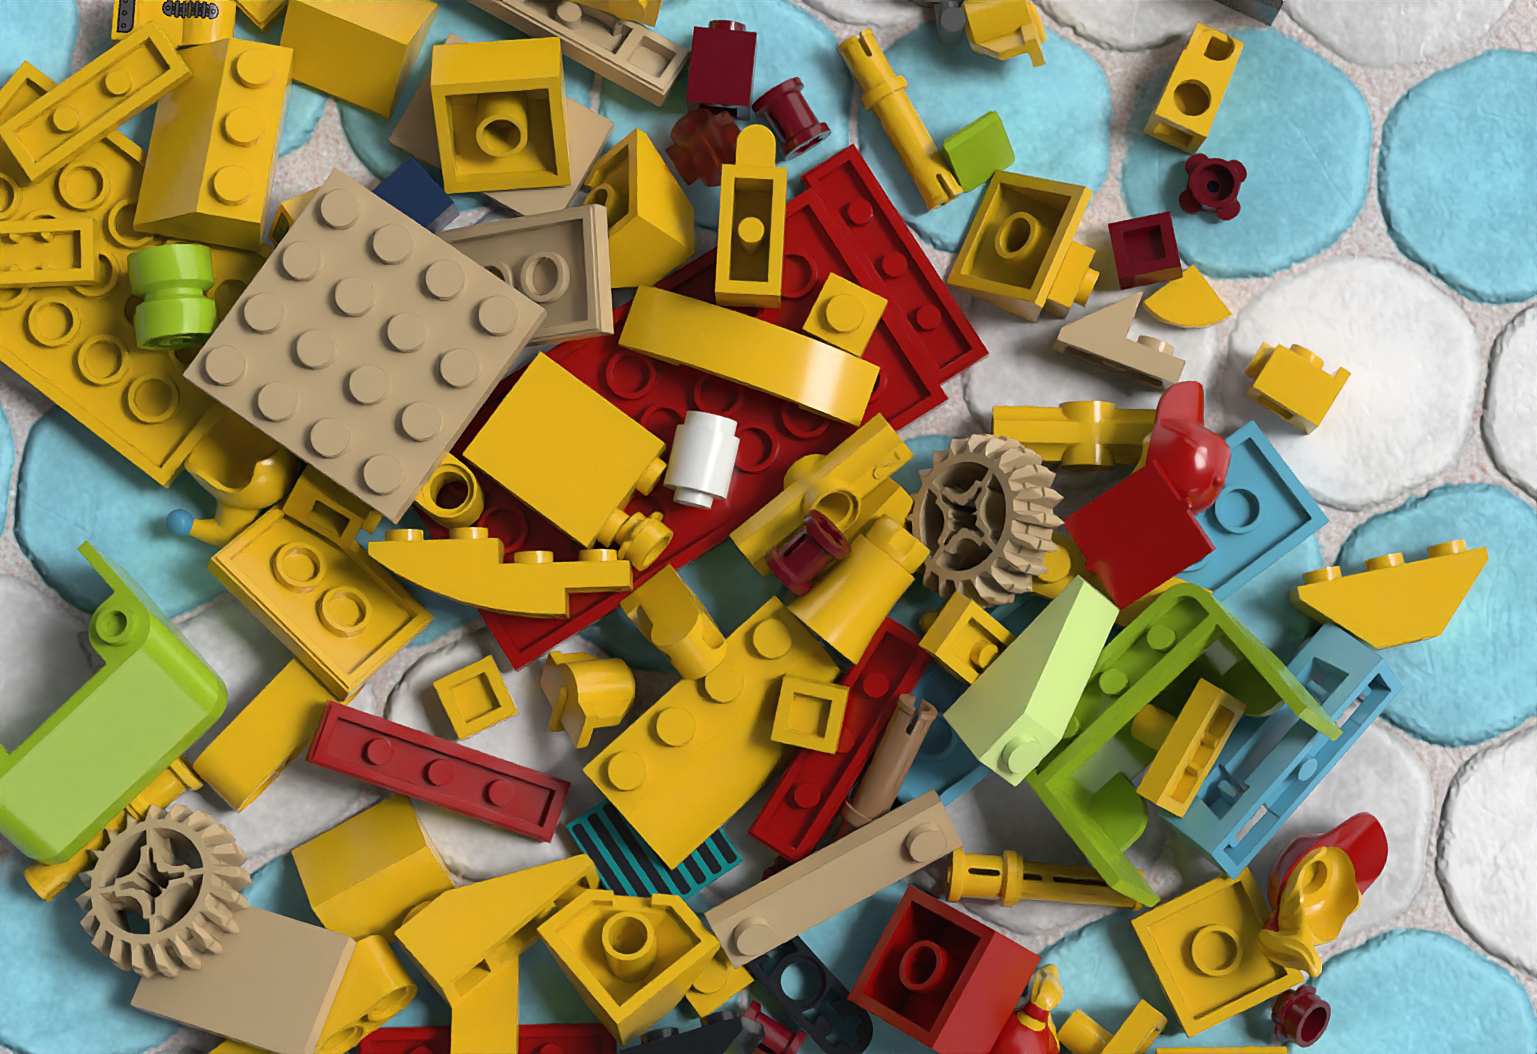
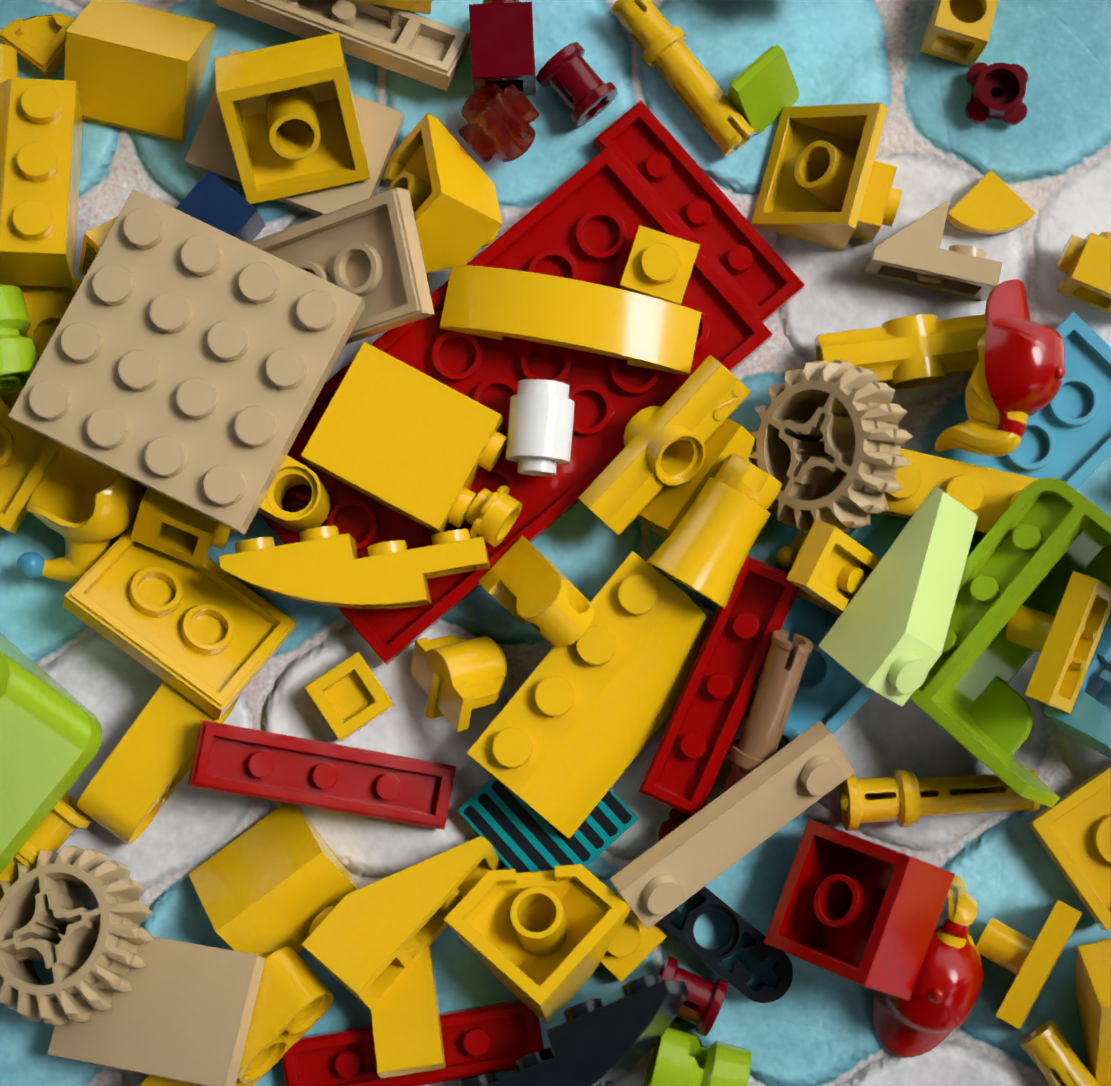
camera: 10 degrees left, 0 degrees up
yellow brick [715,124,787,309] -> none
dark red bush [764,509,851,596] -> none
yellow plate [771,673,850,754] -> none
red piece [1062,459,1216,610] -> none
dark red plate [1108,211,1183,290] -> none

